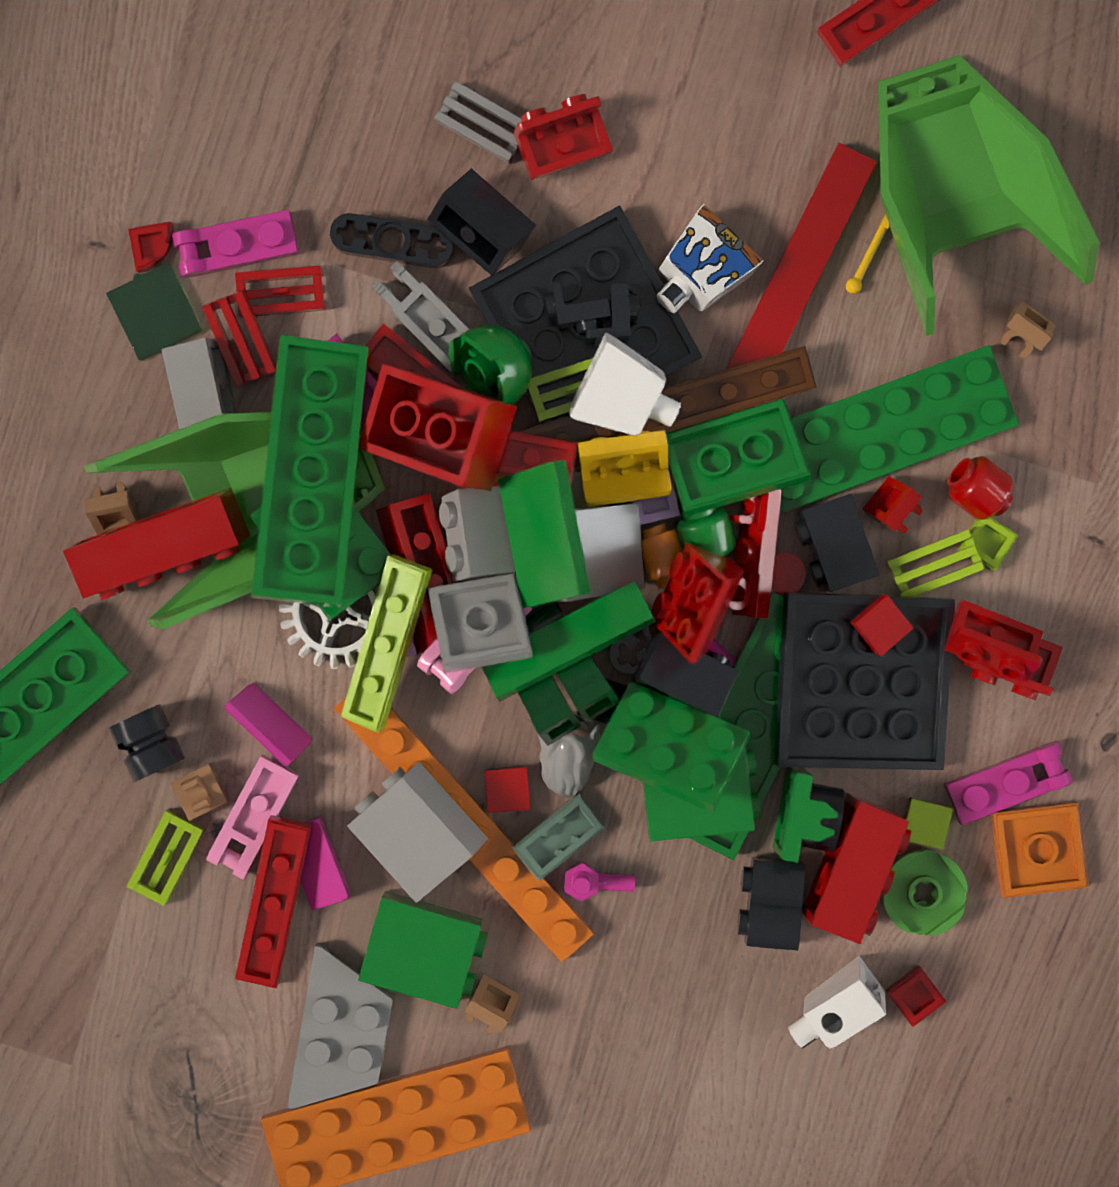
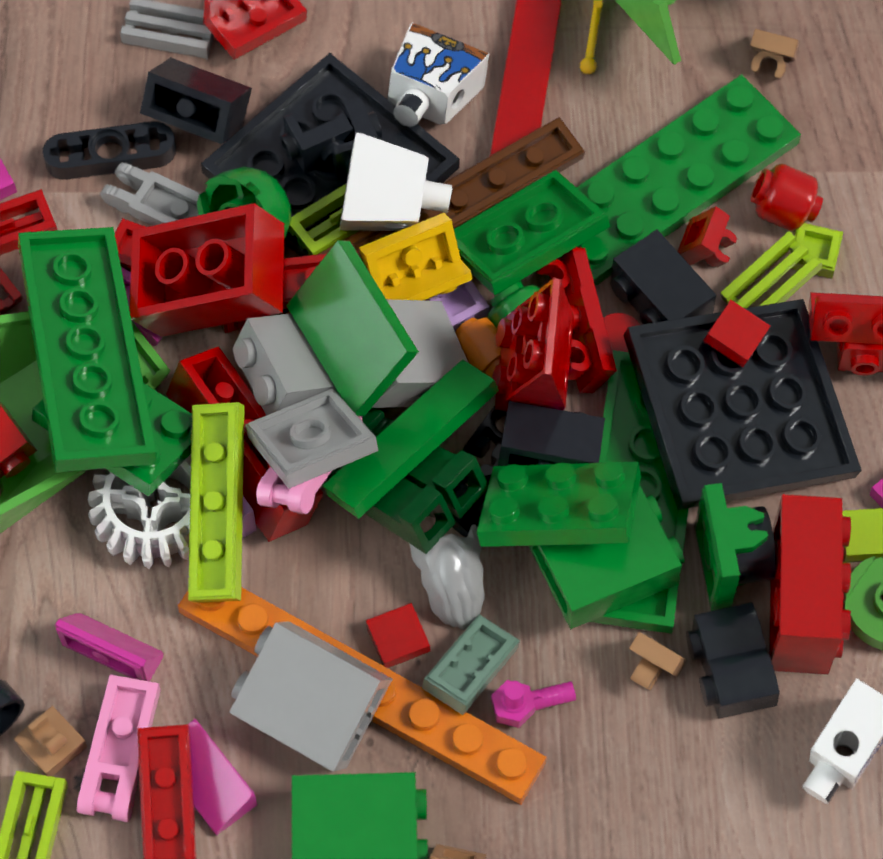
camera: 15 degrees left, 25 degrees down
none -> medium nougat tile [629,632,687,690]

